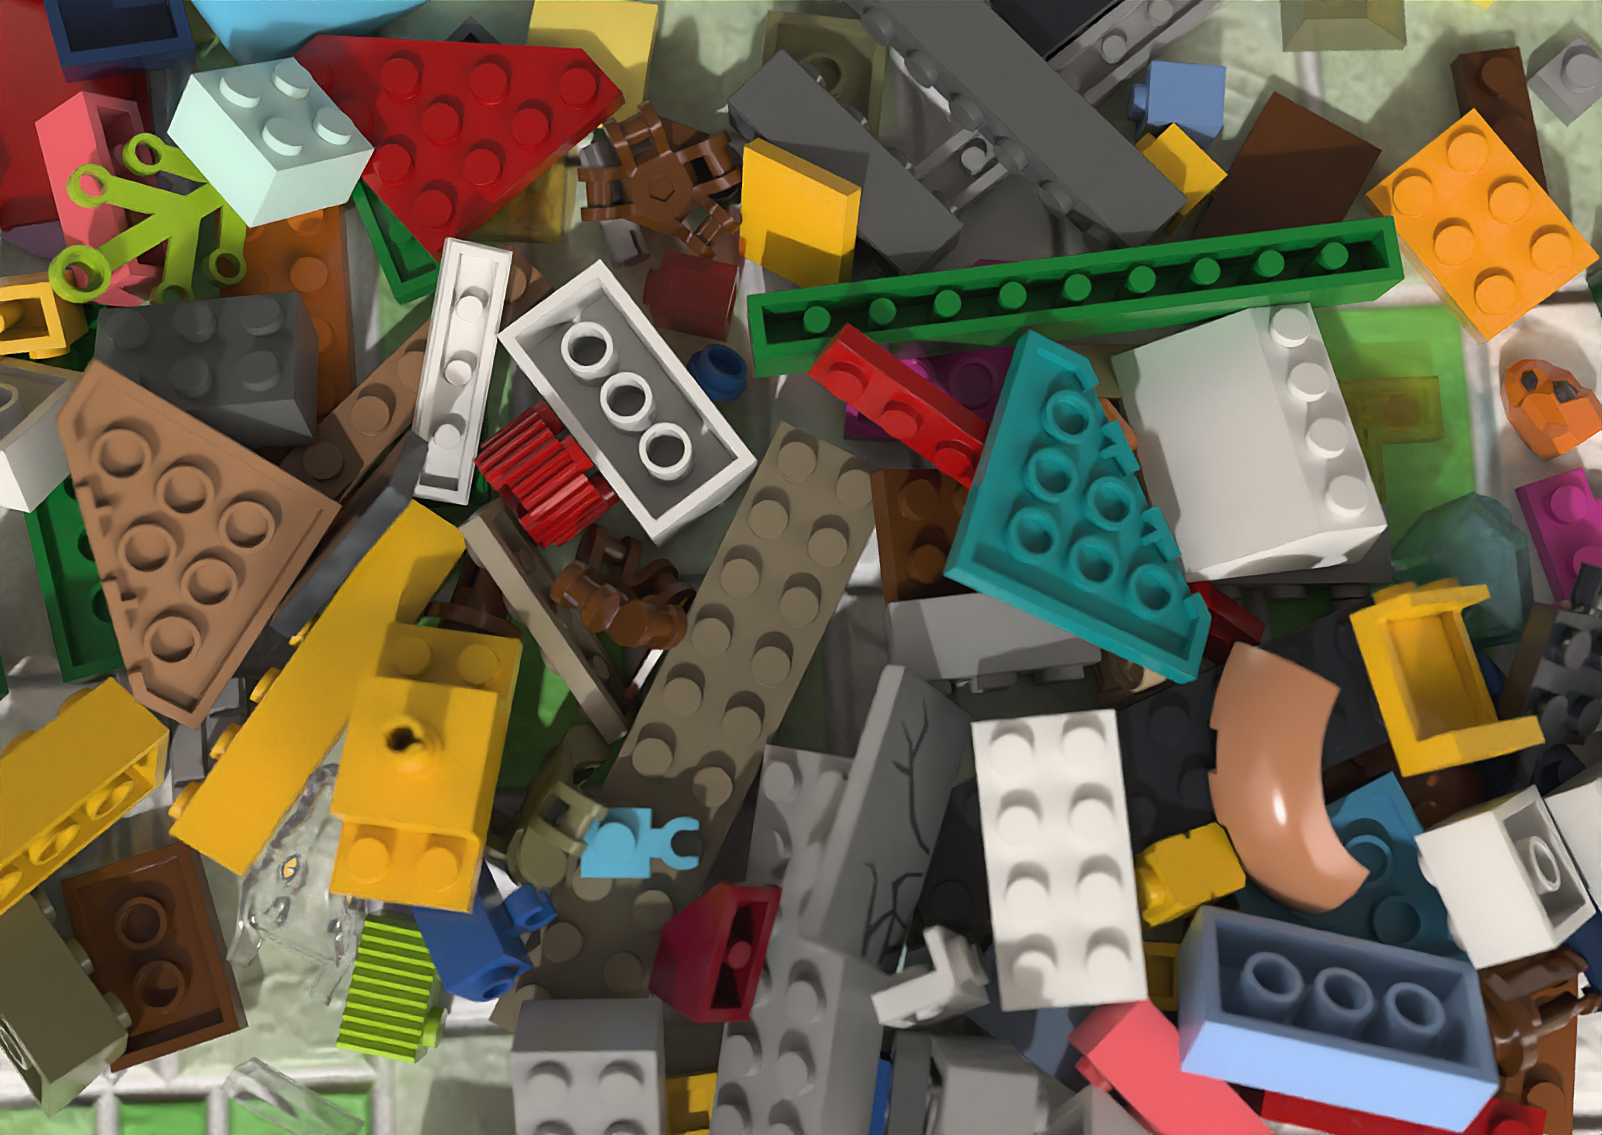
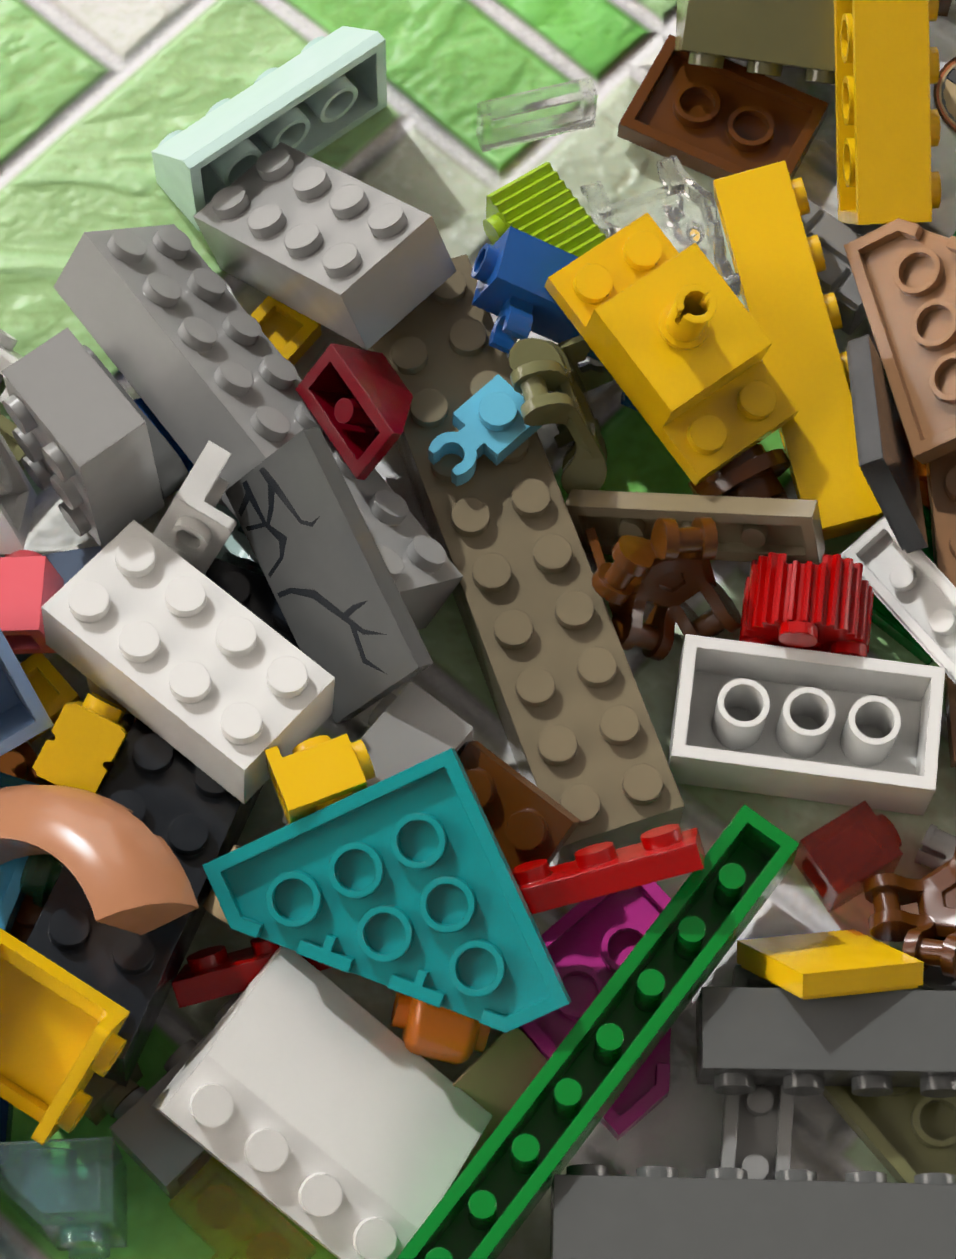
camera: 135 degrees right, 15 degrees down
blue plate [686,344,748,402] -> none
none -> yellow brick [264,733,376,824]

